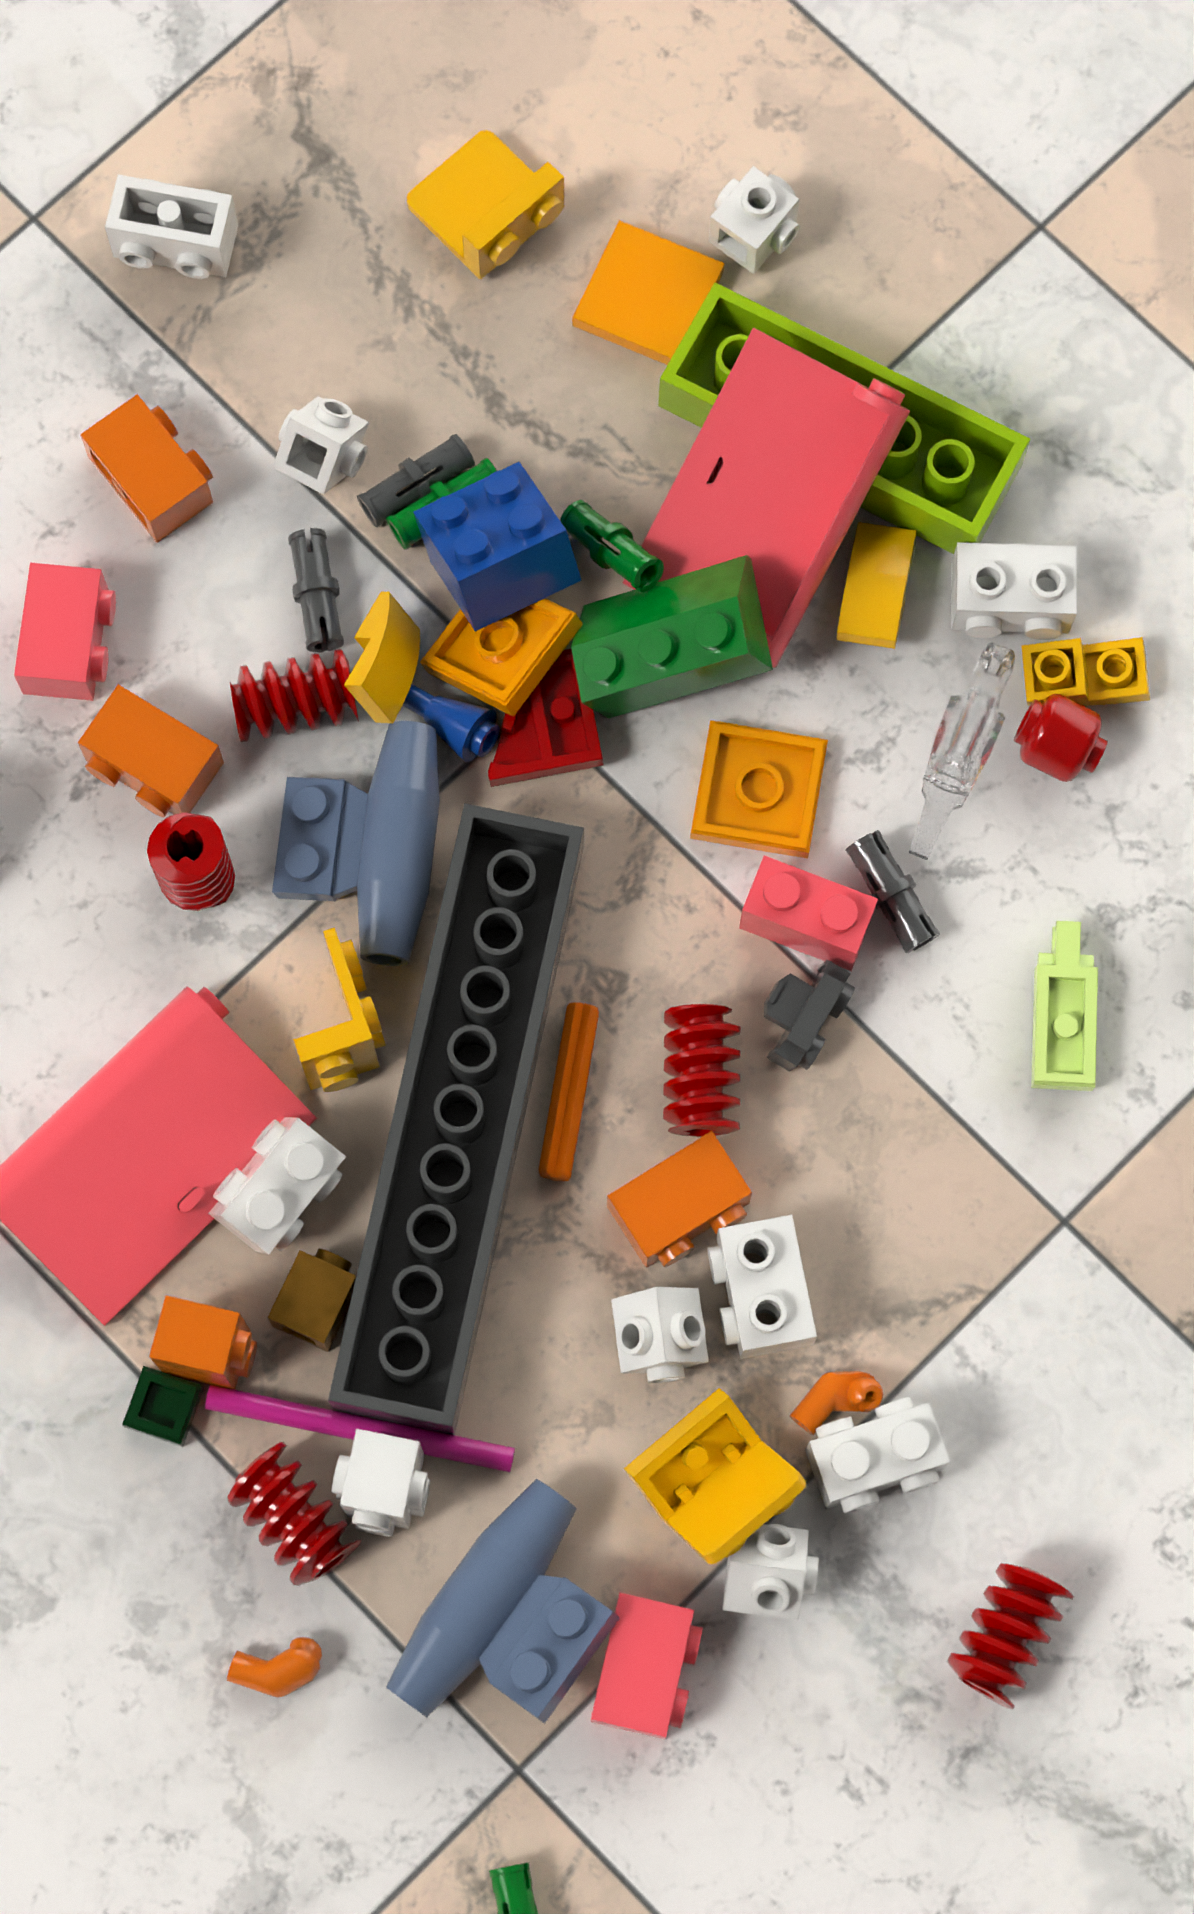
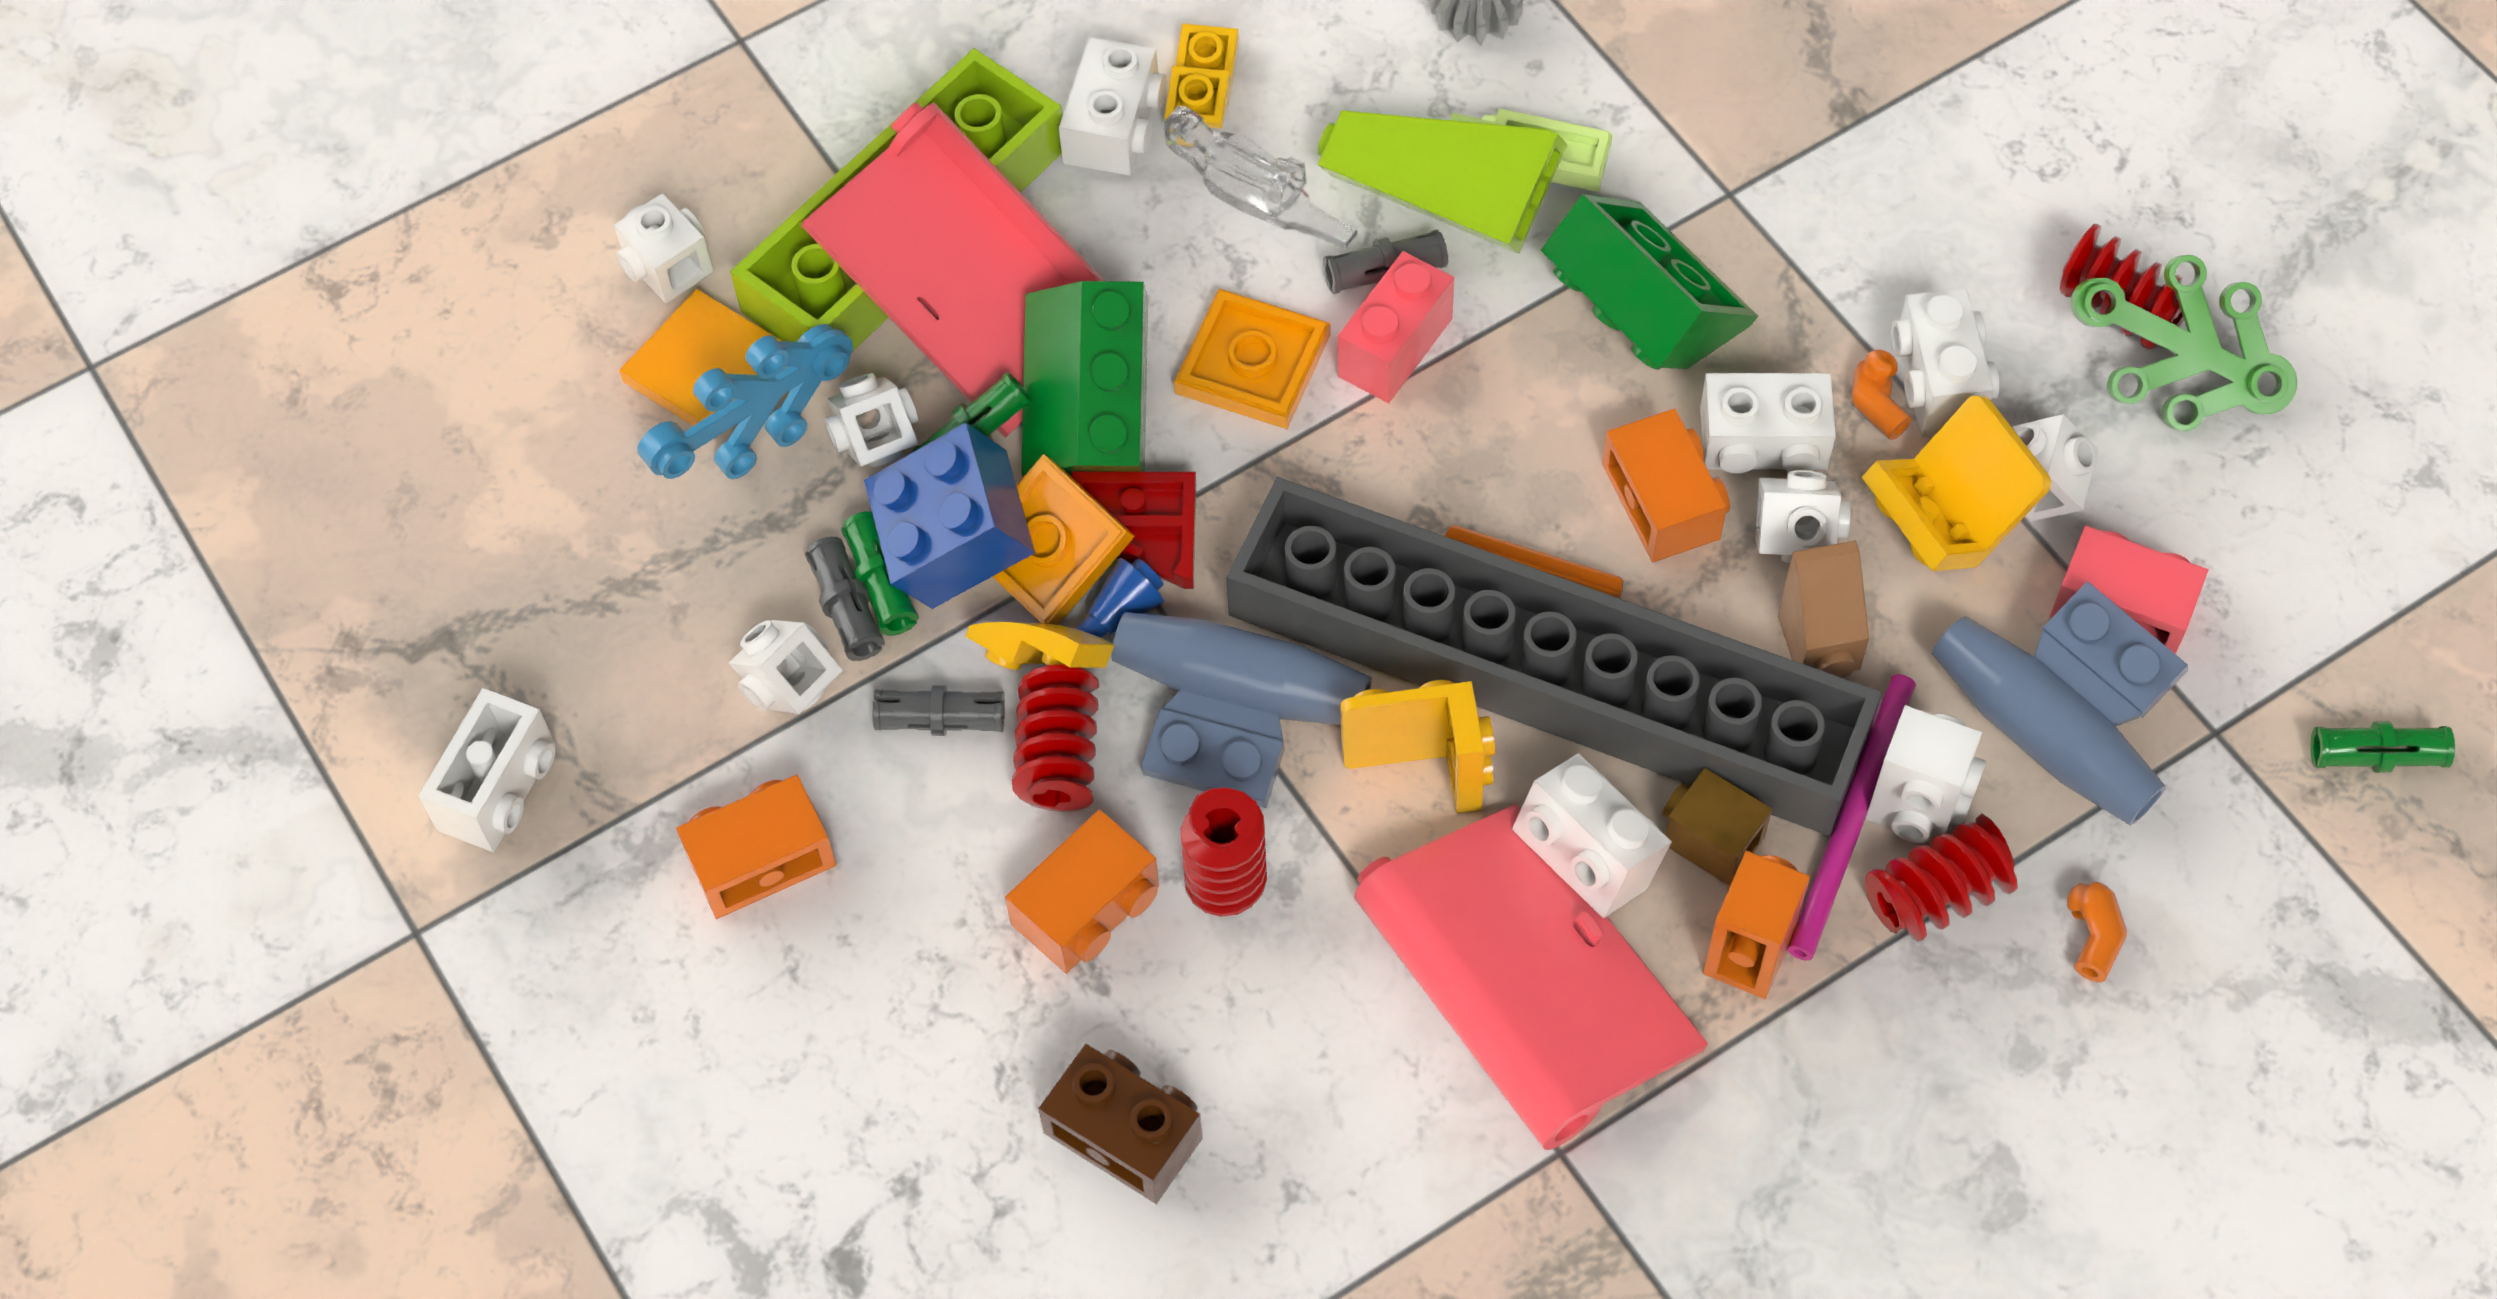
camera: 75 degrees left, 15 degrees down
coral brick [14,562,116,701] -> none
dark green tile [122,1366,204,1447] -> none
yellow bracket [407,130,564,280] -> none
red piece [663,1004,741,1137] -> none
dark grey piece [764,960,855,1072] -> none
yellow slope [836,522,917,649] -> none
red head [1014,694,1108,782] -> none
none -> dark azure plant [637,324,853,479]
none -> white brick [824,373,919,467]
none -> lime slope [1317,110,1567,254]
none -> green slope [1540,194,1759,370]
none -> medium nougat slope [1778,540,1869,678]
none -> bright green plant [2071,255,2297,431]

